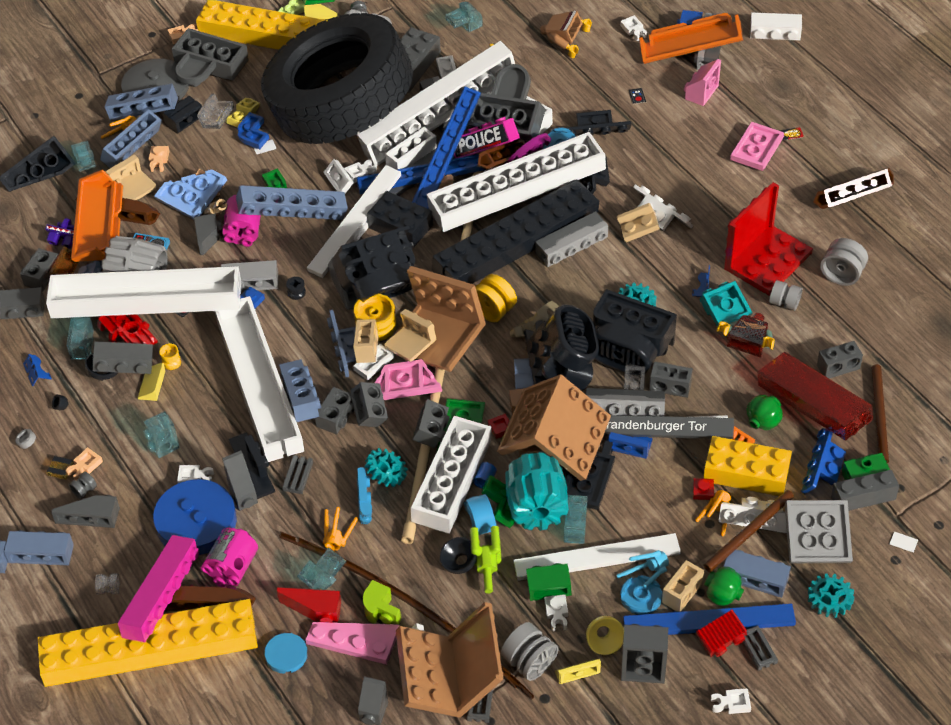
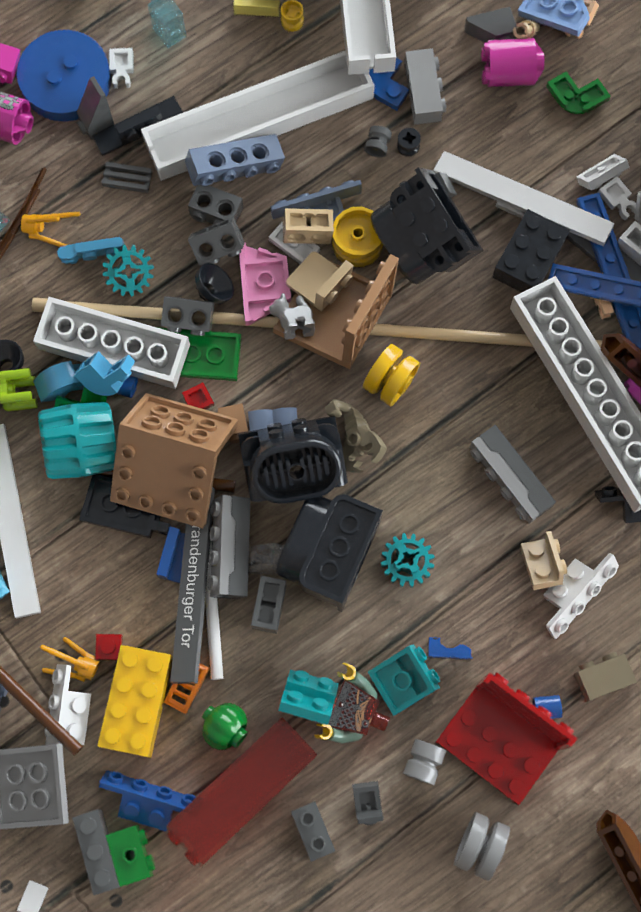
camera: 85 degrees right, 25 degrees up
sand blue brick [236,185,348,220] -> none
black piece [432,179,600,284] -> none
clear light blue brick [564,495,588,544] -> none
reddish brown piece [871,364,889,463] -> none
none -> dark azure brick [74,351,135,396]
none -> black piece [195,263,234,304]
none -> light grey animal [269,293,315,340]
none -> teal plate [278,669,339,725]
none -> dark grey bracket [352,781,384,825]
none -> dark grey wheel [364,125,392,158]
none -> dark tan brick [574,652,637,702]

